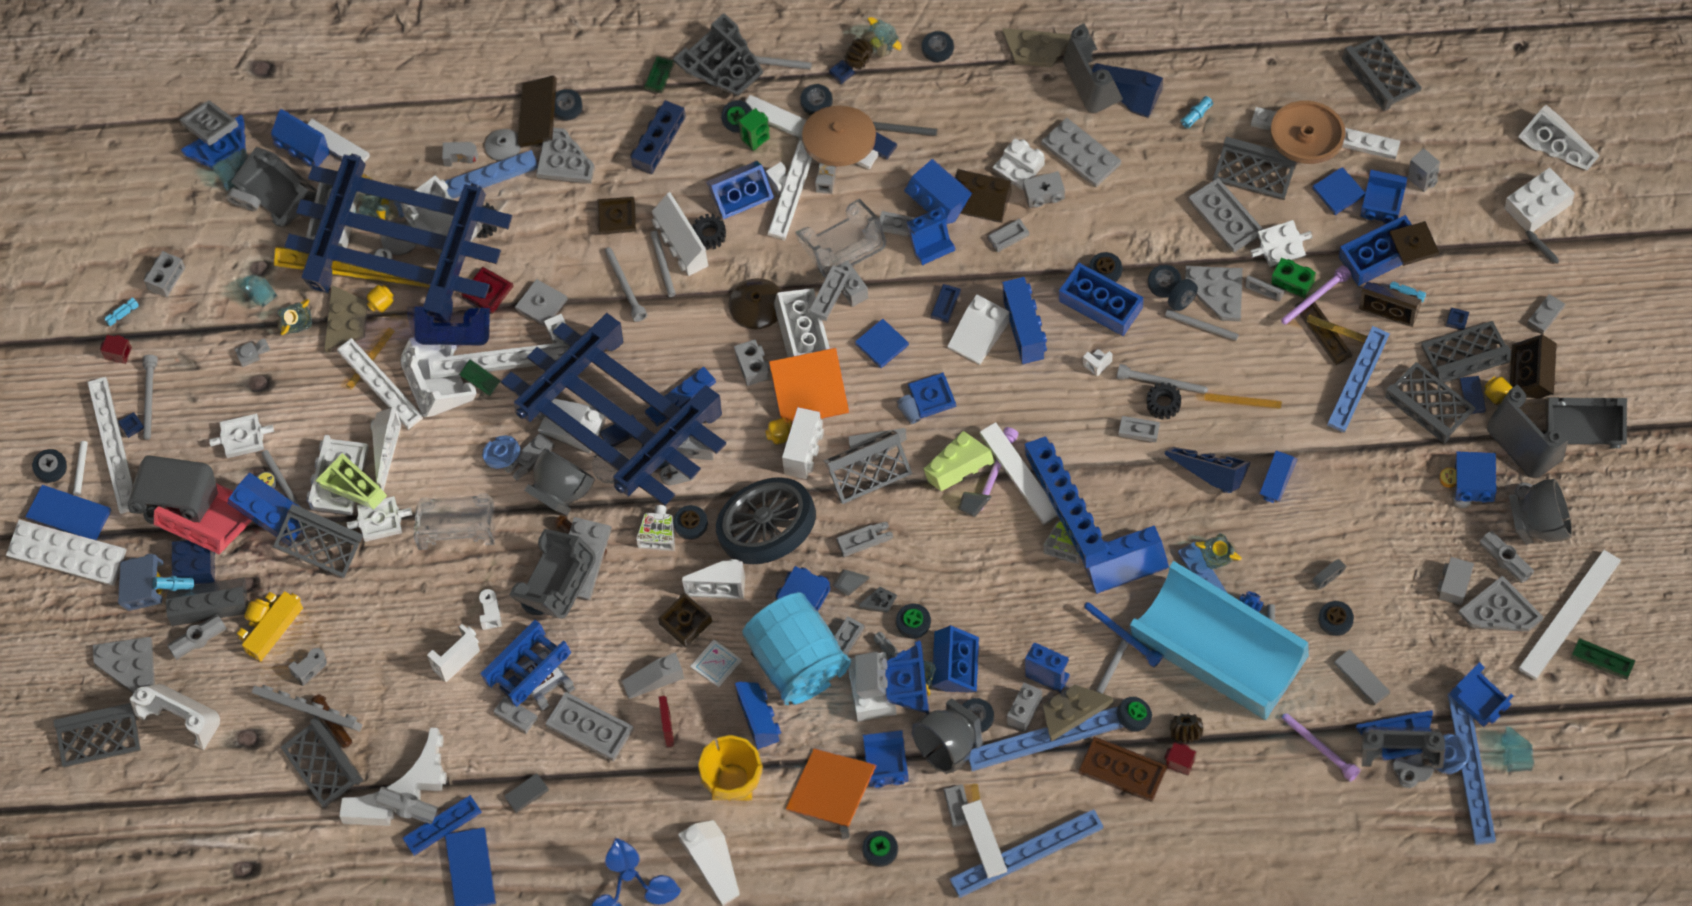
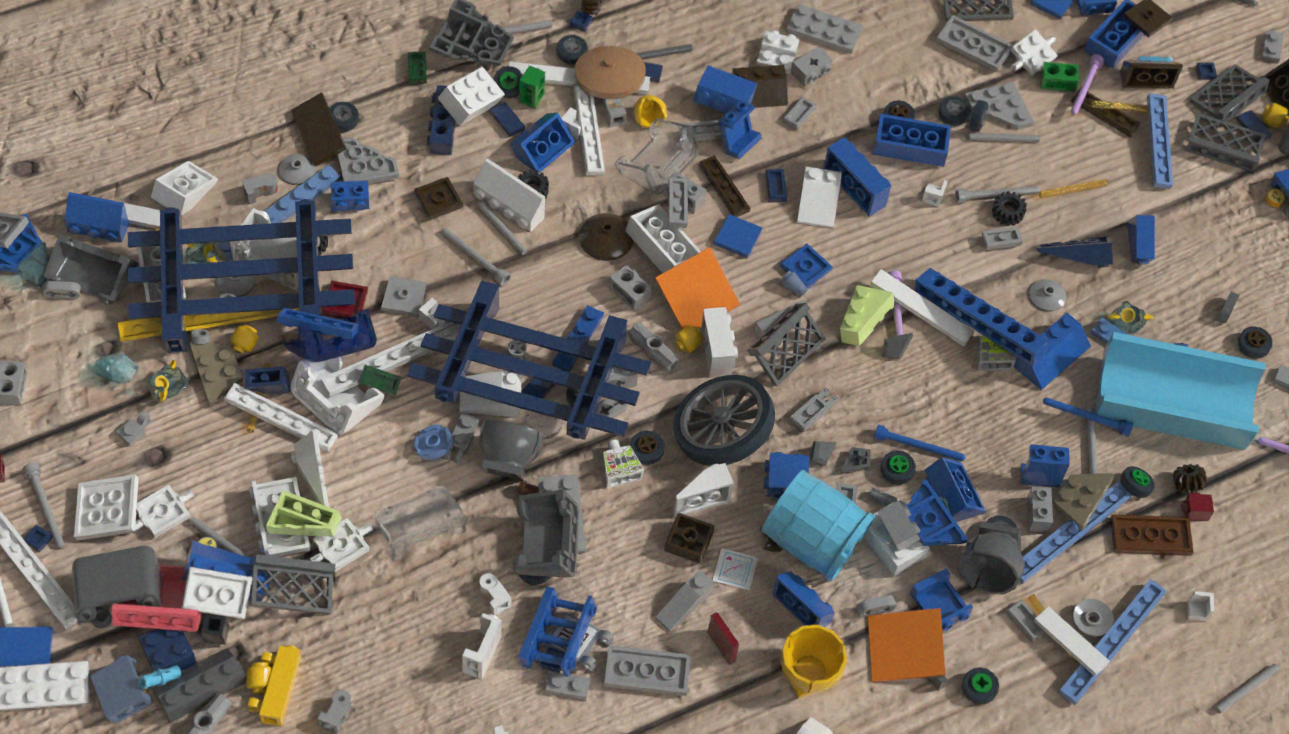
camera: 35 degrees left, 5 degrees down
light grey slope [1246,276,1285,302] -> none
none -> white plate [74,474,139,541]
none -> white slope [151,161,218,215]
none -> white tile [181,567,252,619]
none -> light grey tile [190,329,210,344]
none -> black brick [201,614,230,645]
none -> dark blue slope [245,366,290,395]
none -> blue plate [277,308,359,339]
none -> blue brick [331,180,370,212]
none -> white brick [438,67,505,126]
none -> dark blue tile [490,102,525,137]
none -> light grey wheel [508,340,527,360]
none -> light grey piece [628,323,680,371]
none -> yellow hair [634,94,667,128]
none -> dark brown tile [699,155,751,217]
none -> light grey beam [857,595,896,617]
none -> blue piece [874,424,965,461]
none -> light grey dish [1029,279,1066,312]
none -> light grey dish [1073,599,1114,636]
none -> white panel [1187,591,1214,622]

